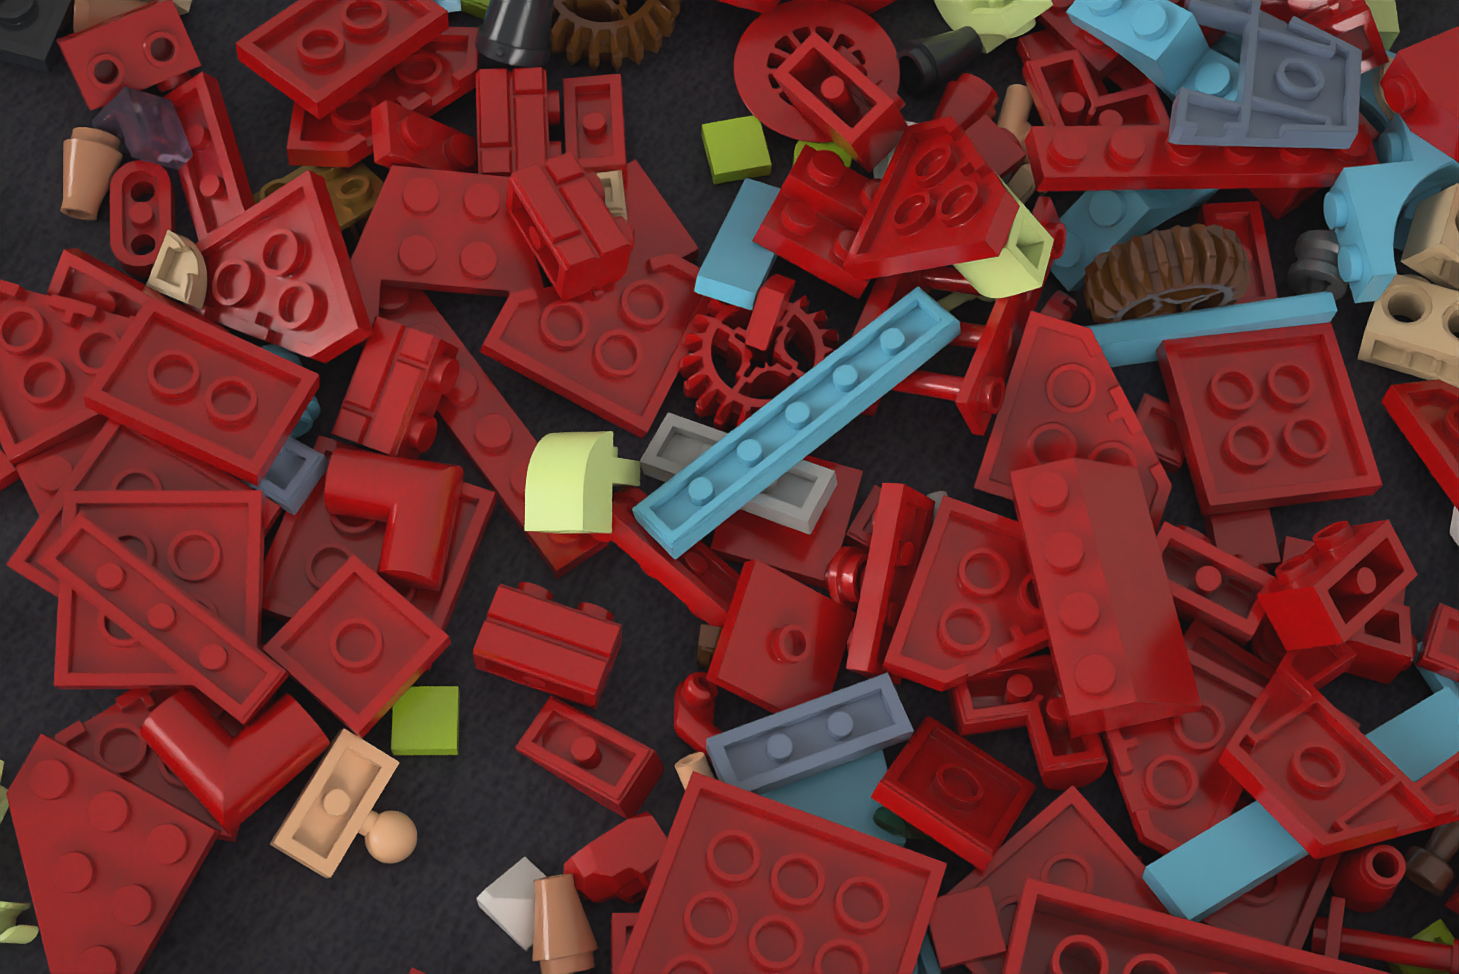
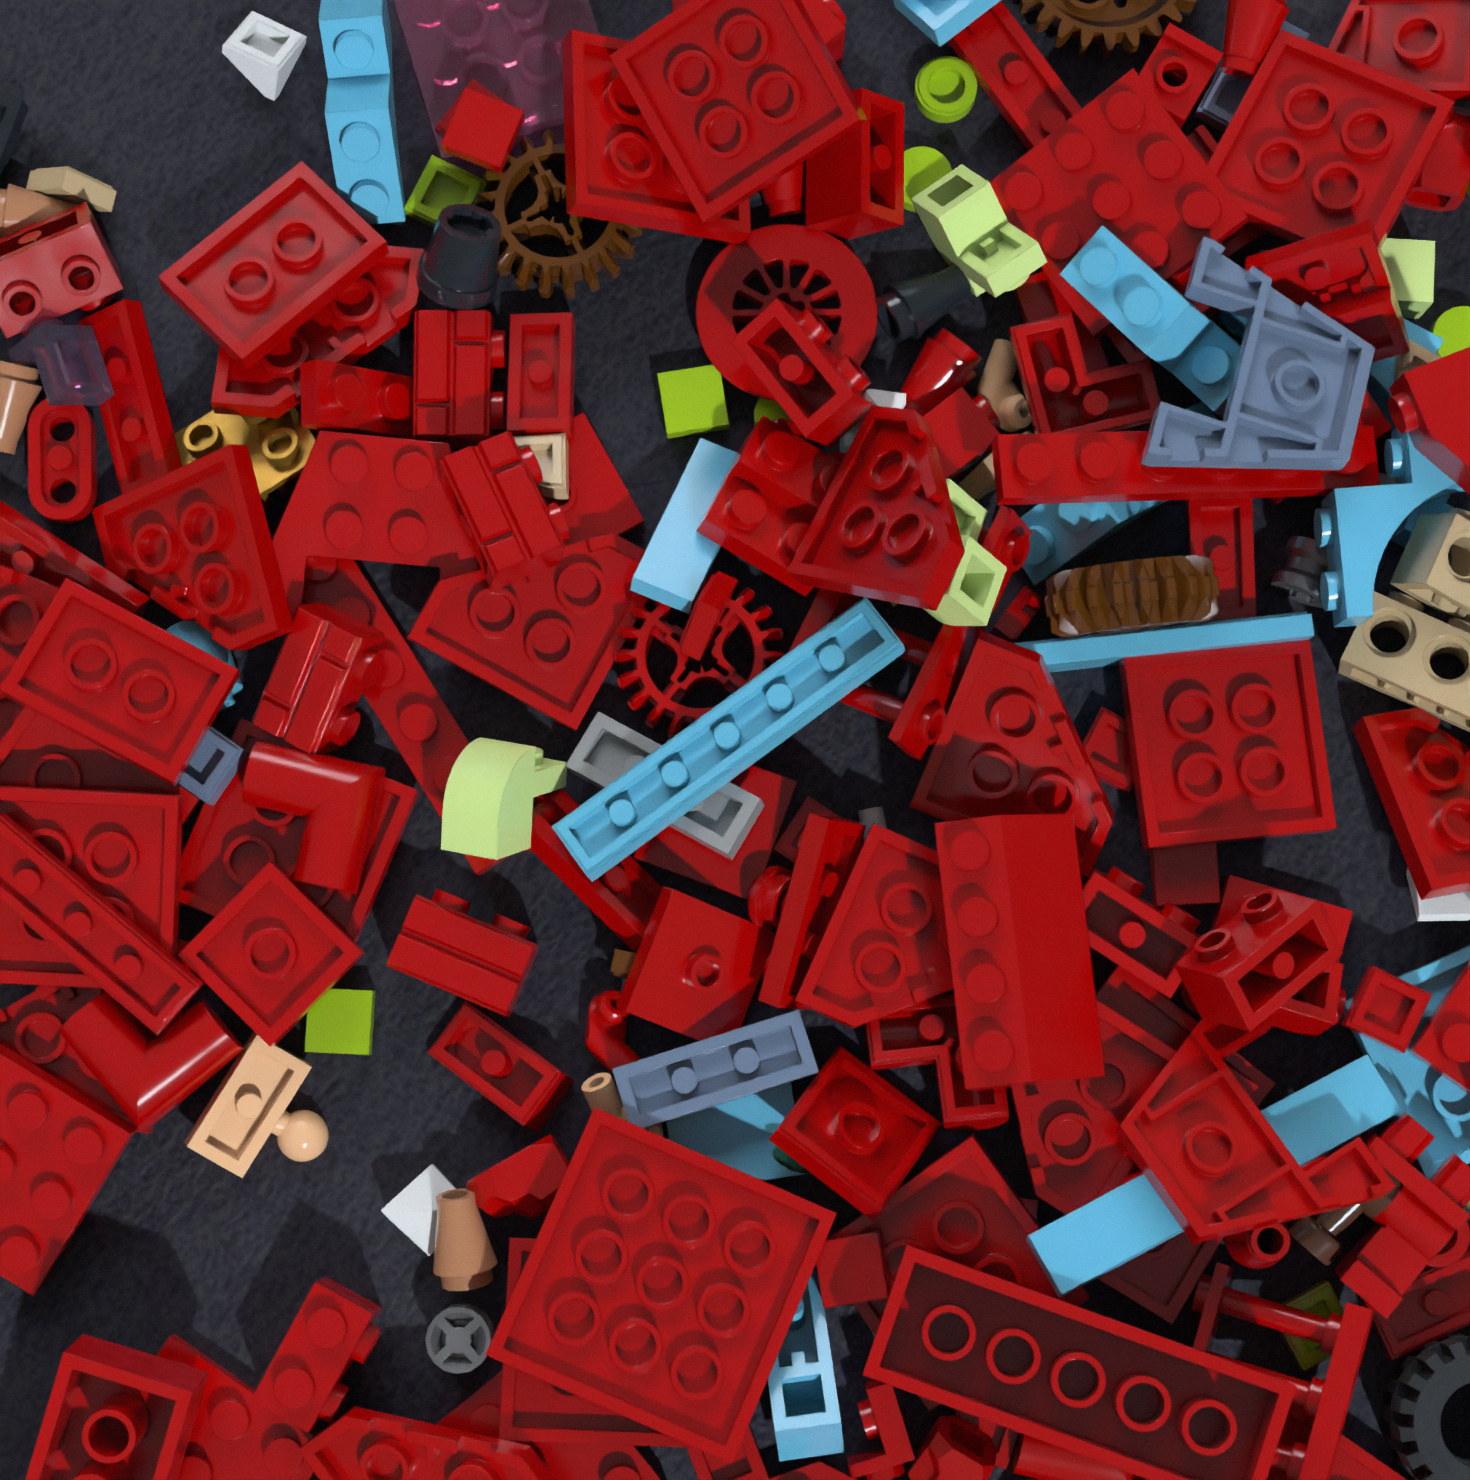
camera: 10 degrees right, 15 degrees up
tan tile [146,230,207,309] -> none

